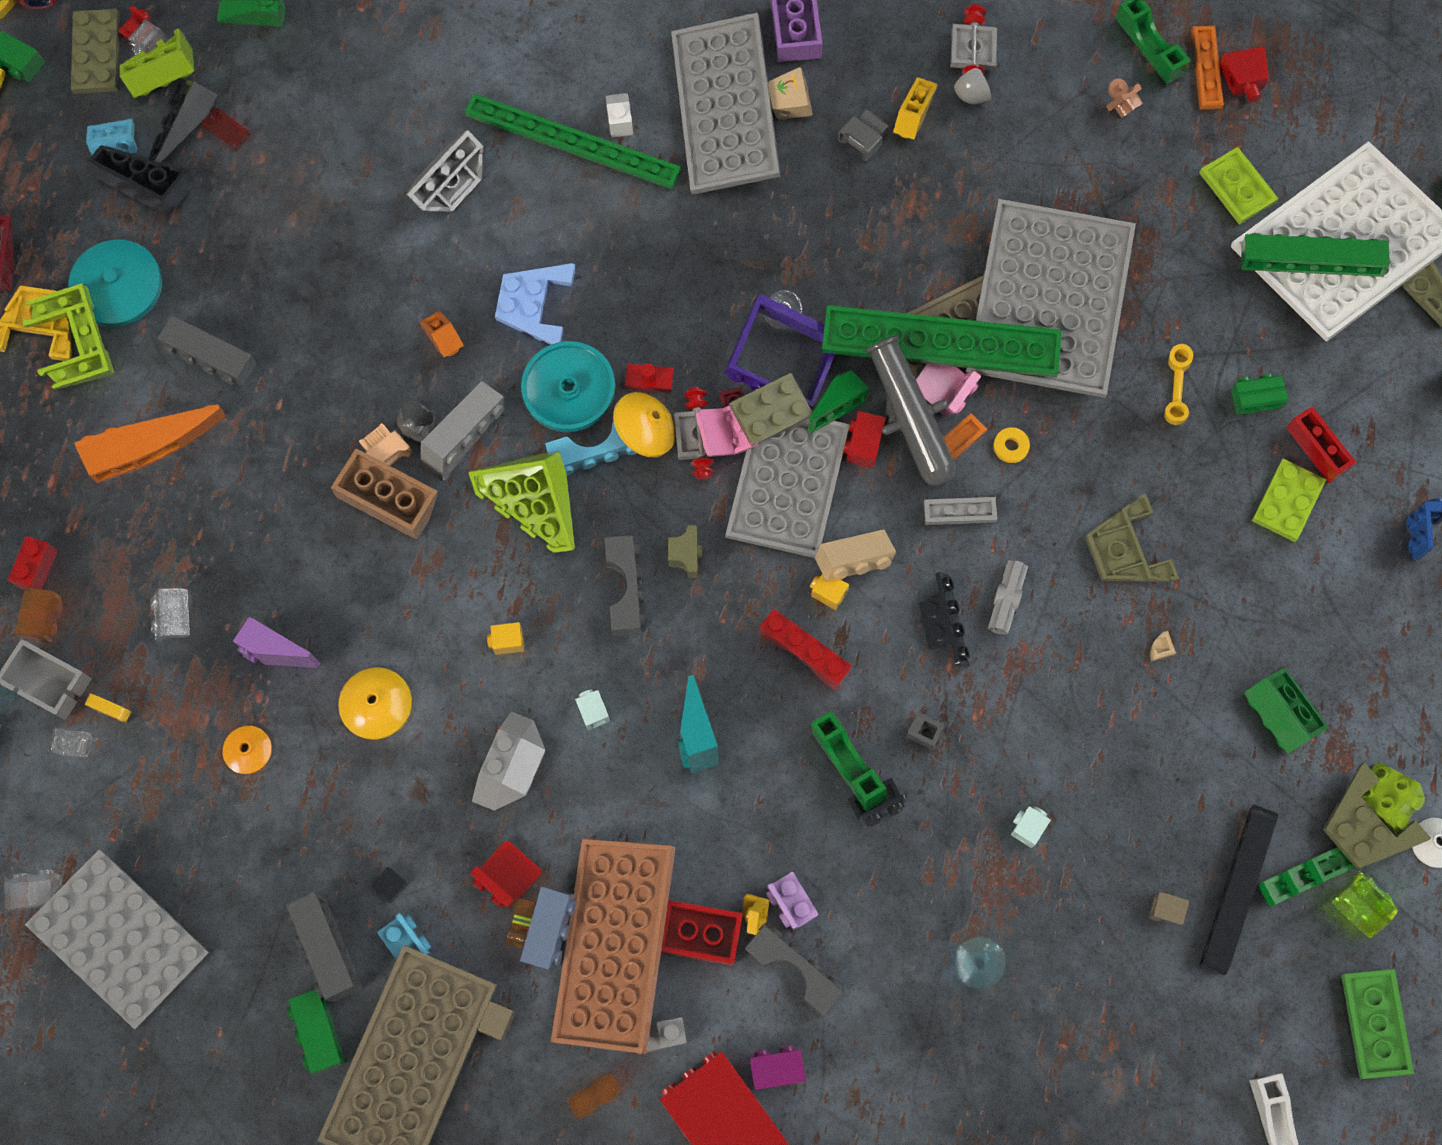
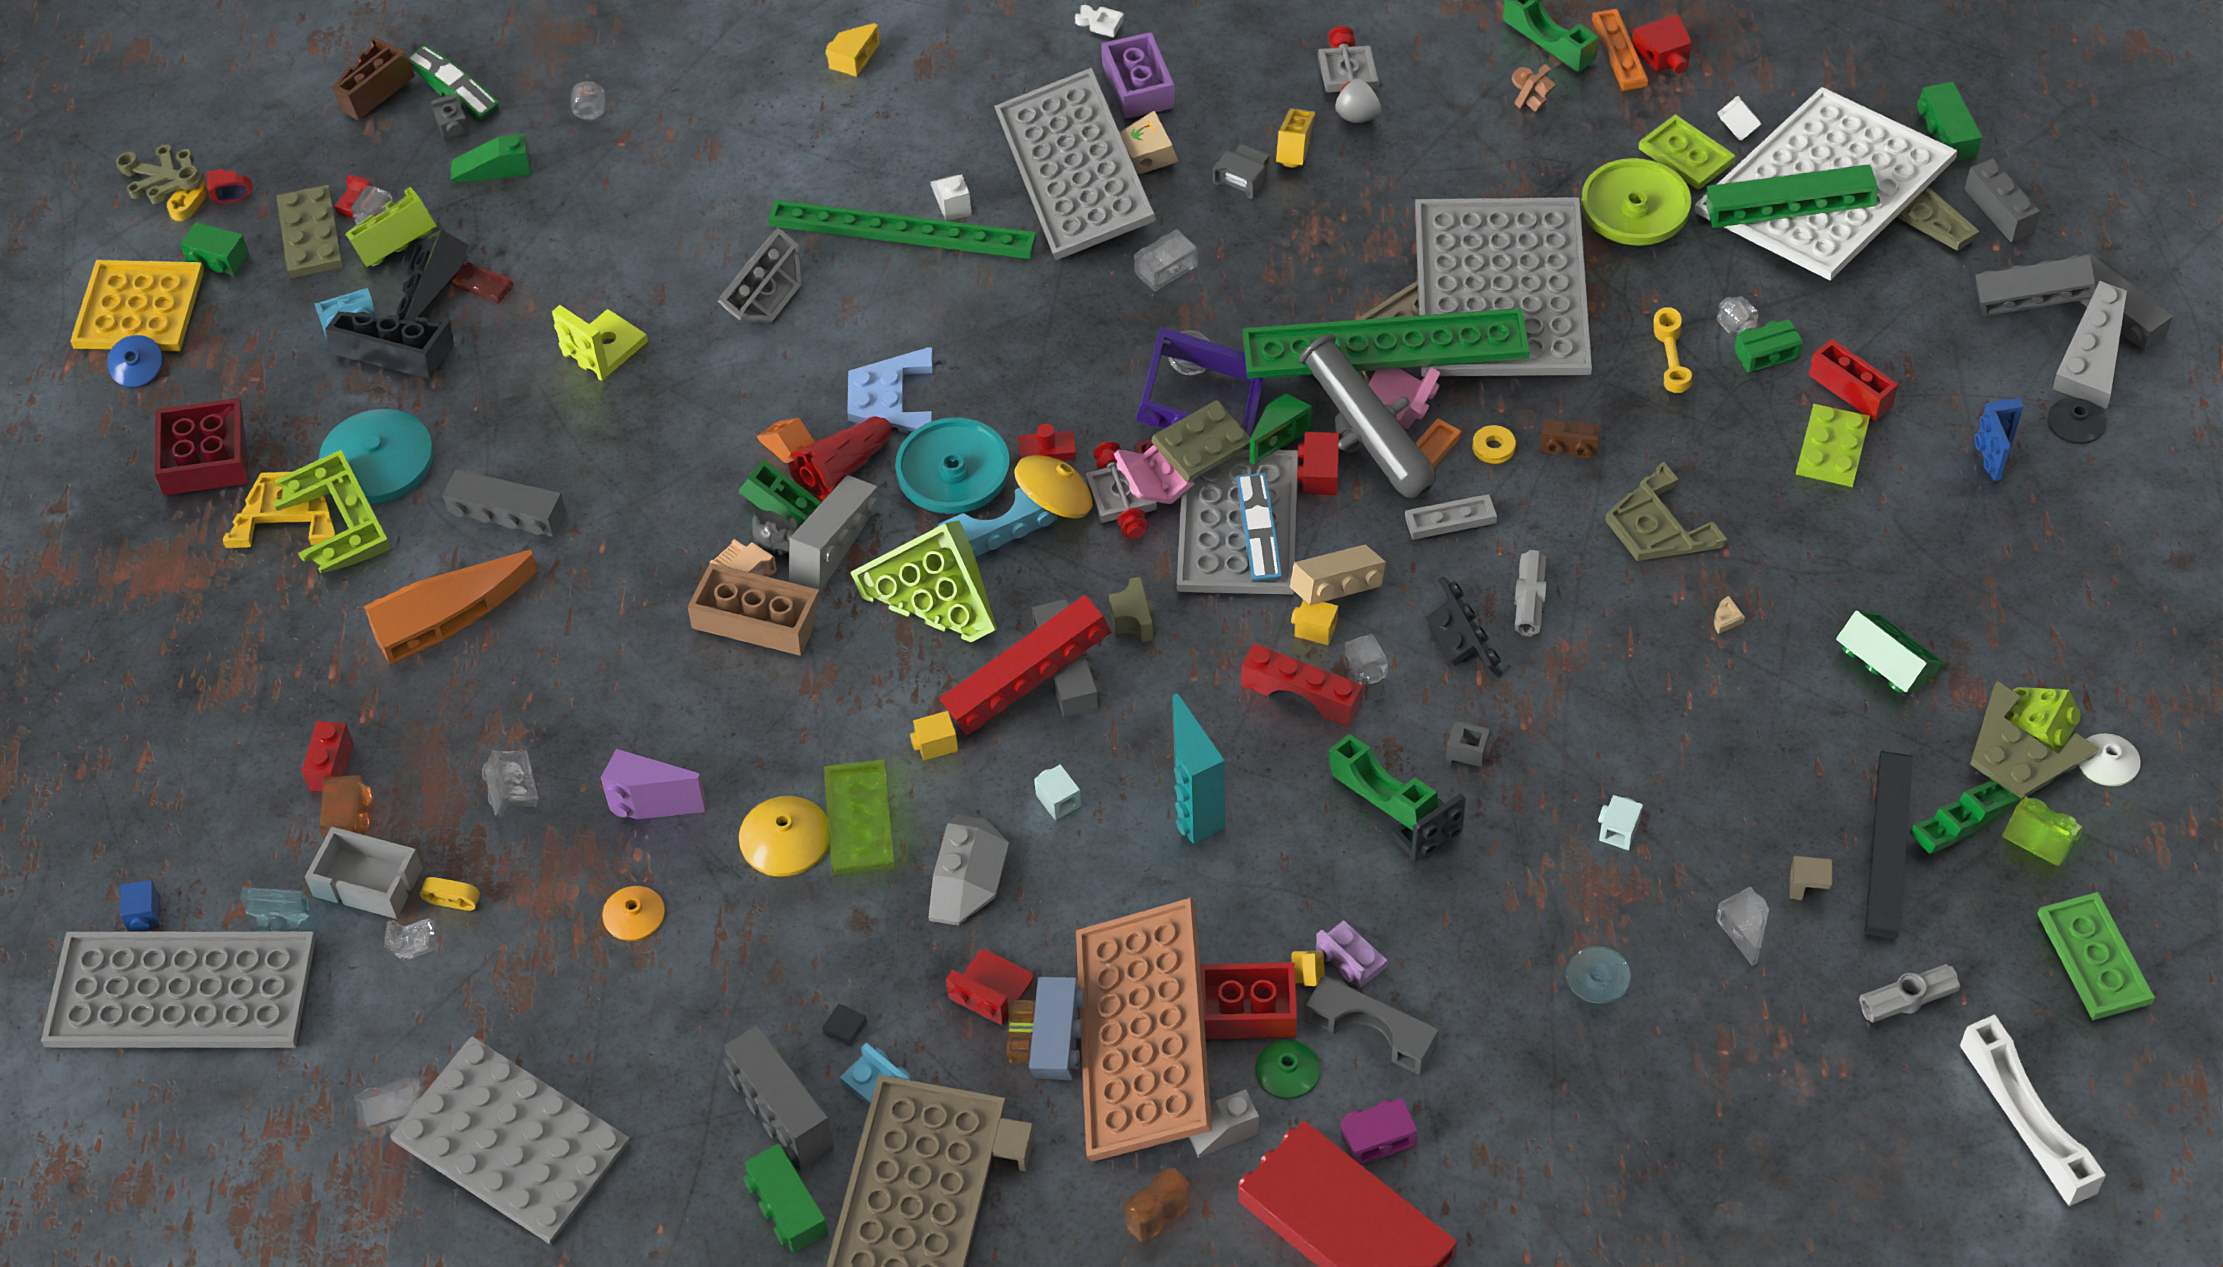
camera: 10 degrees left, 20 degrees down
none -> neon yellow bracket [552,305,648,381]
none -> green slope [738,458,822,526]
none -> red cone [788,416,892,501]
none -> clear neon green plate [824,759,895,875]
none -> red brick [939,595,1112,736]
none -> clear brick [1134,229,1197,292]
none -> slope [1236,473,1281,582]
none -> green dish [1255,1040,1320,1099]
none -> clear brick [1345,633,1387,685]
none -> reddish brown bracket [1539,418,1601,459]
none -> lime dish [1581,158,1691,245]
none -> clear slope [1716,886,1769,966]
none -> clear head [1717,296,1759,337]
none -> white panel [1718,96,1761,140]
none -> light grey piece [1859,964,1960,1023]

